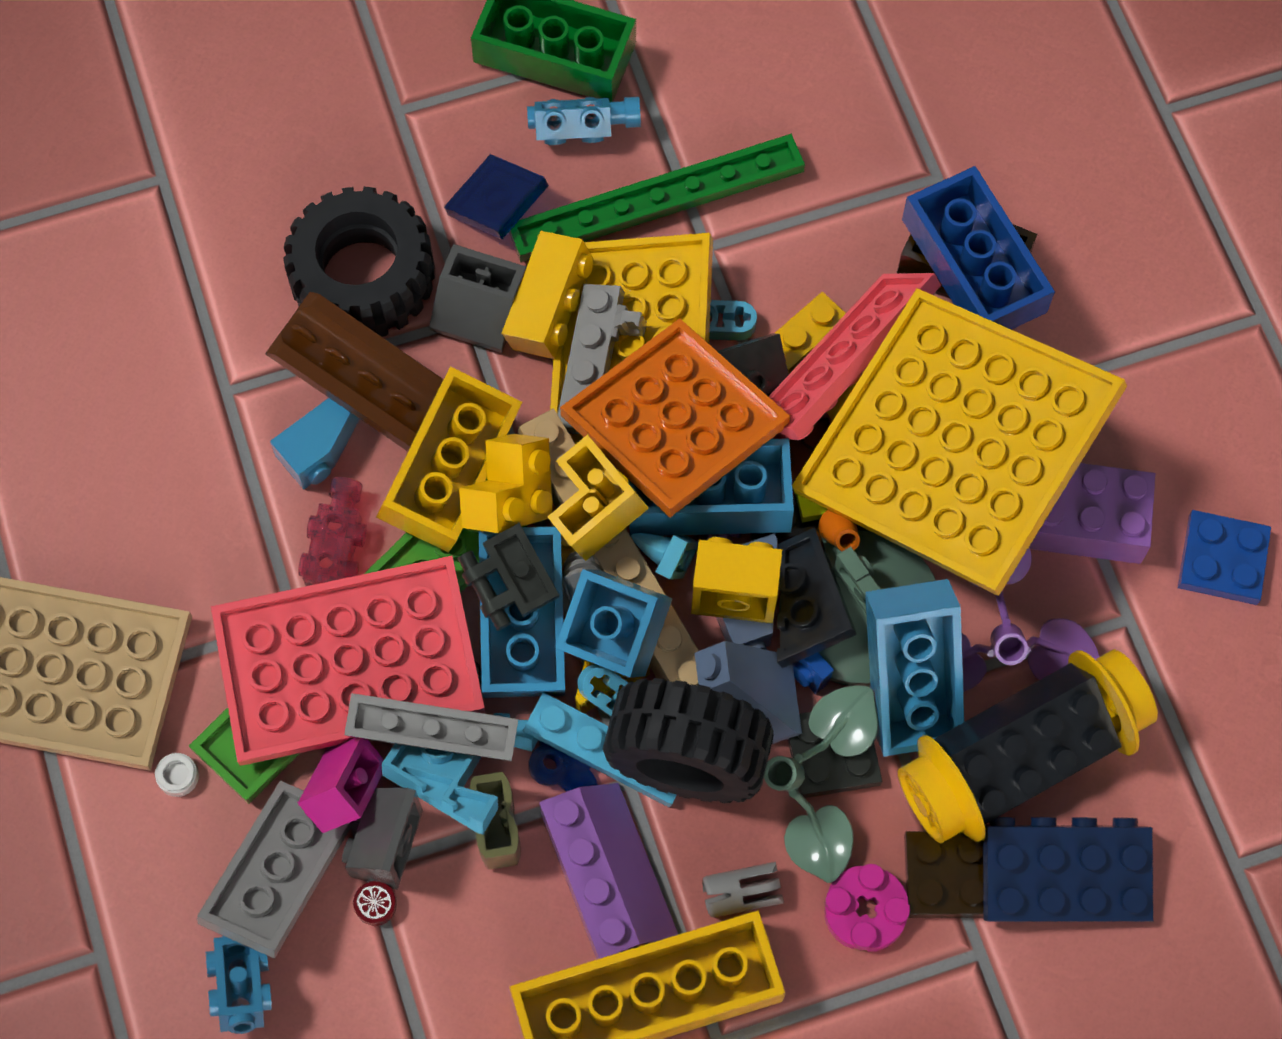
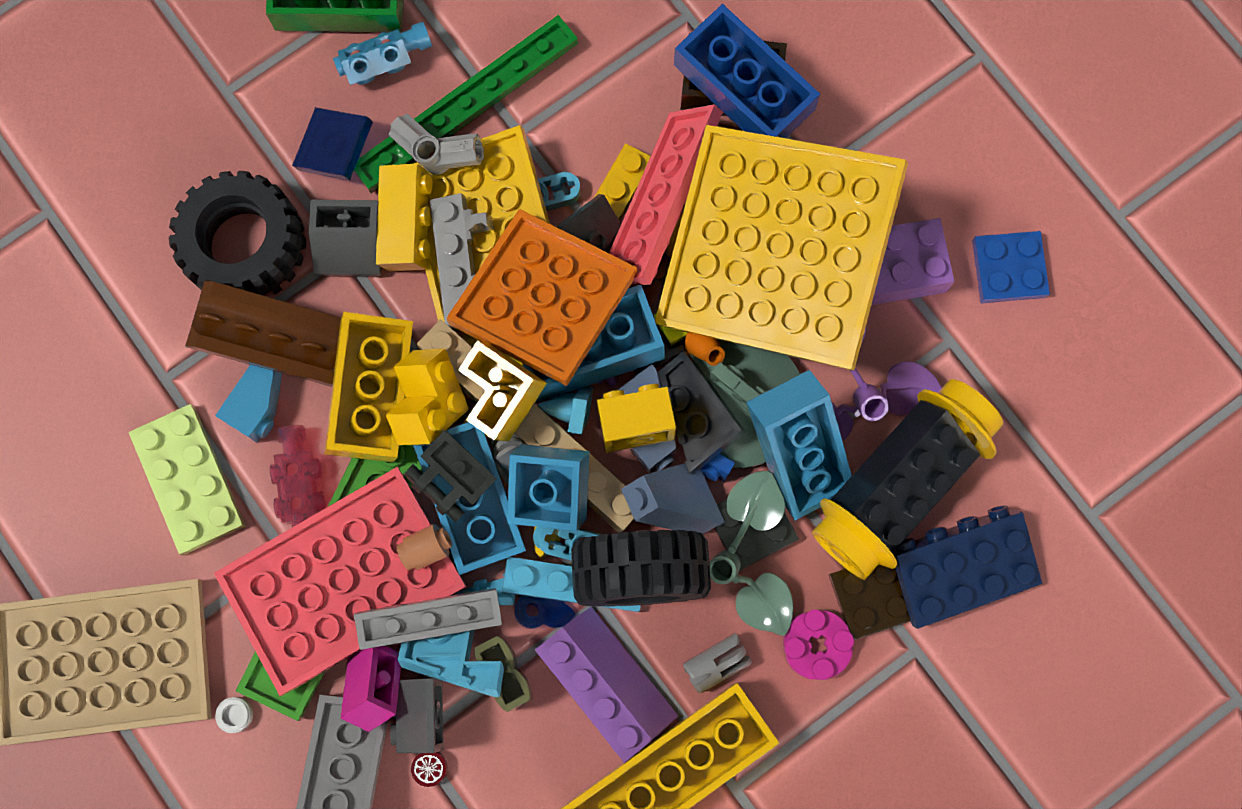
camera: 15 degrees left, 10 degrees up
none -> yellowish green plate [128,404,246,555]
none -> light grey piece [388,114,484,175]
none -> nougat brick [397,524,453,571]

